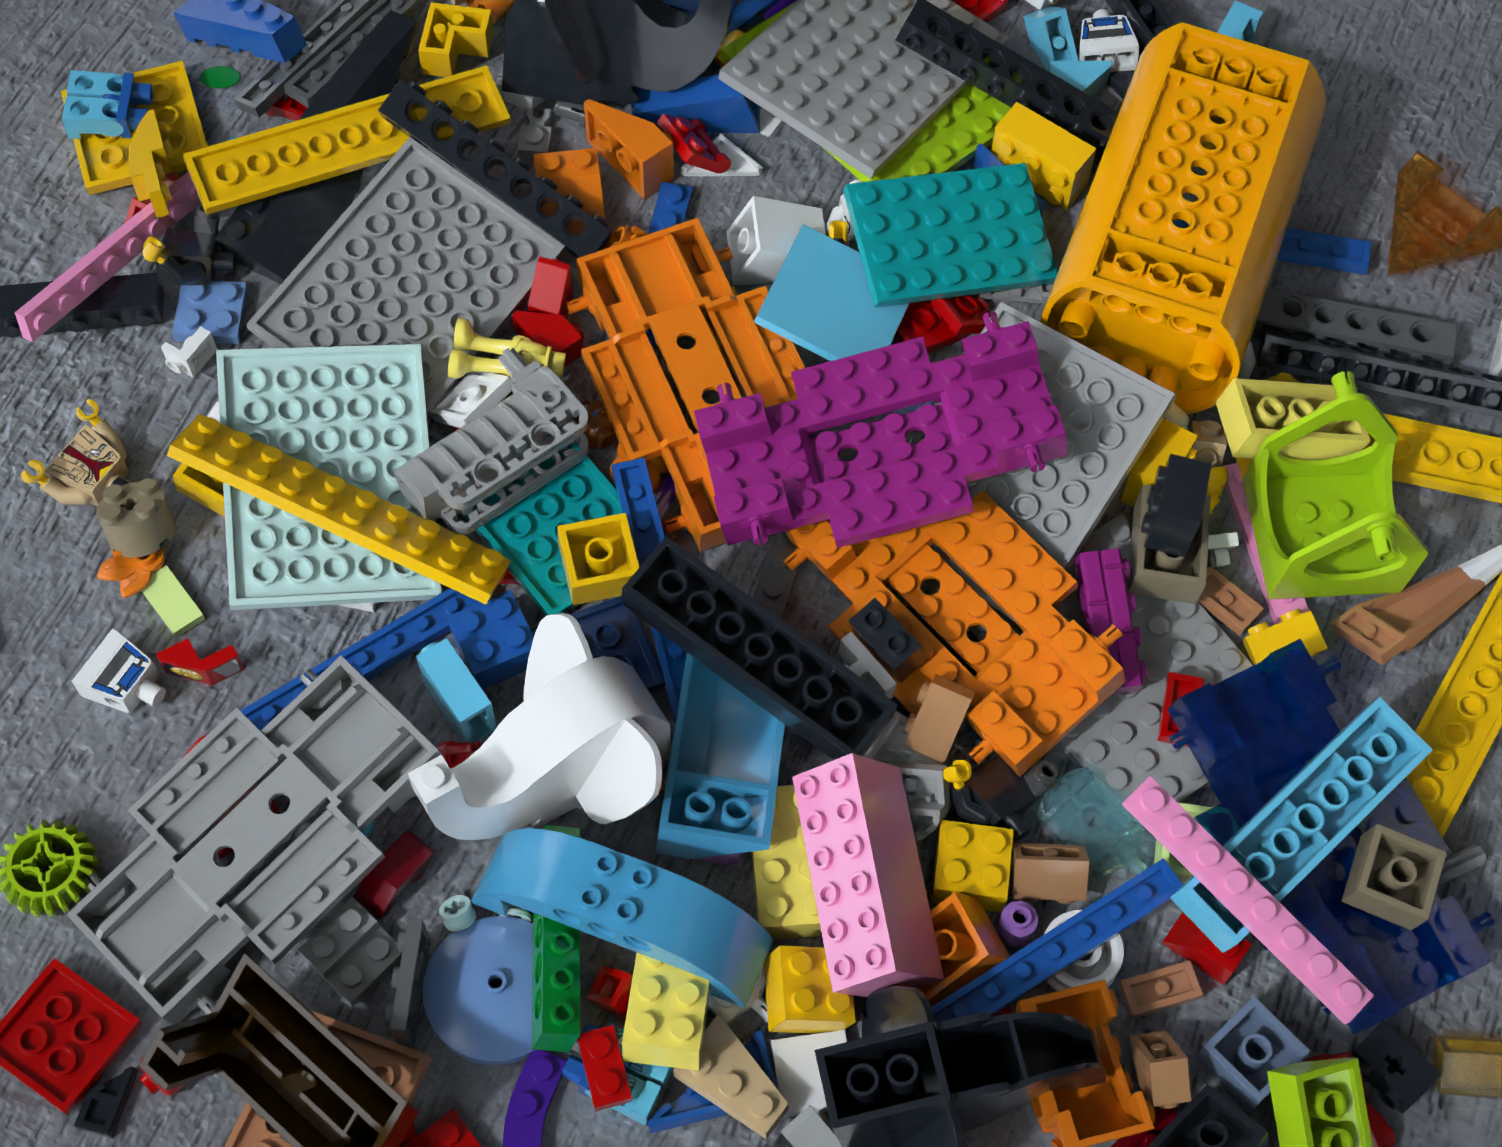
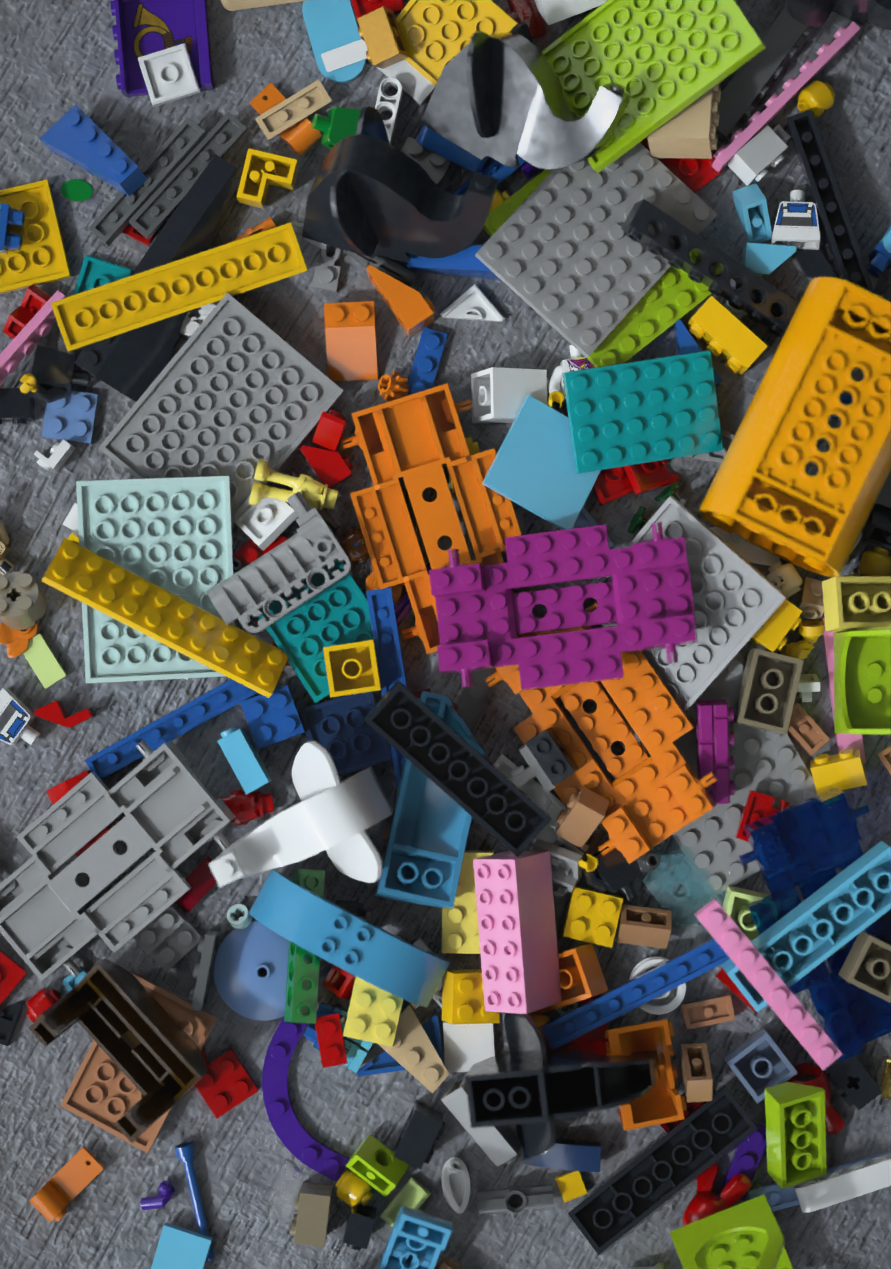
camera: 10 degrees right, 25 degrees up
yellow slope [129,109,175,218] -> none
black brick [378,79,611,258] -> none
red plate [657,113,731,174] -> none
medium lavender brick [997,901,1038,947] -> none
black brick [1140,453,1212,557] -> none

